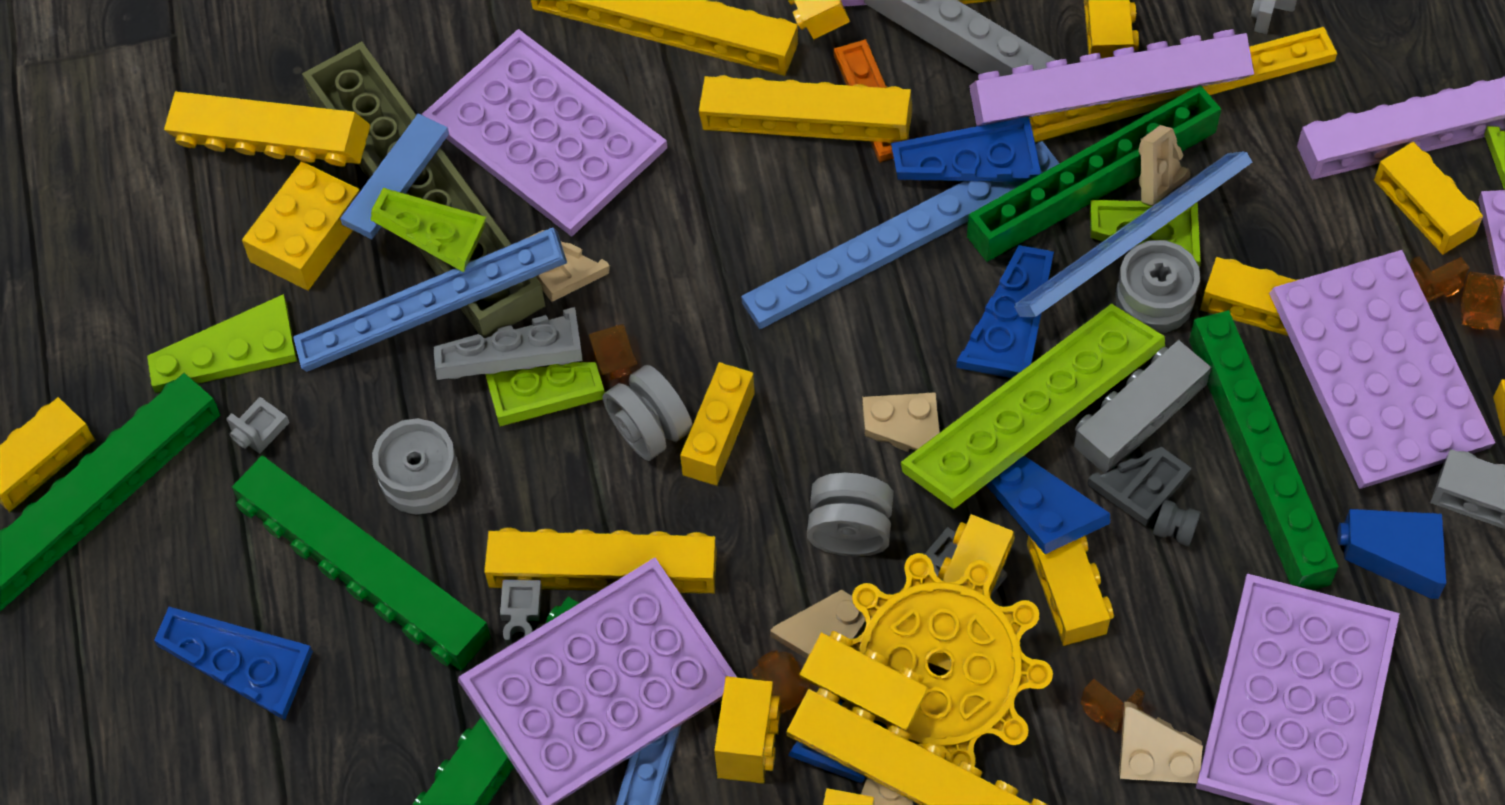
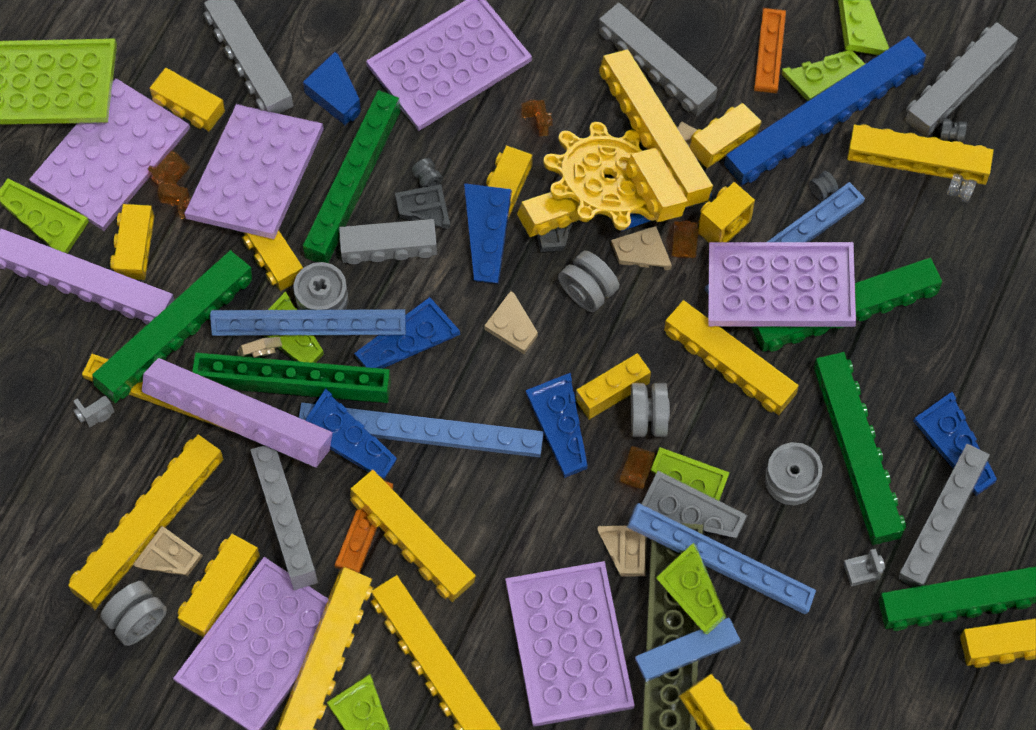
camera: 145 degrees left, 5 degrees up
lime wing [147,294,297,393] -> none
yellow brick [242,161,360,291] -> none
light grey plate [500,580,542,646] -> none
lime plate [901,304,1165,509] -> none
tan wing [1119,701,1203,783] -> none
none -> green brick [92,250,252,403]
none -> blue wing [526,373,587,478]
none -> light grey brick [899,444,990,588]

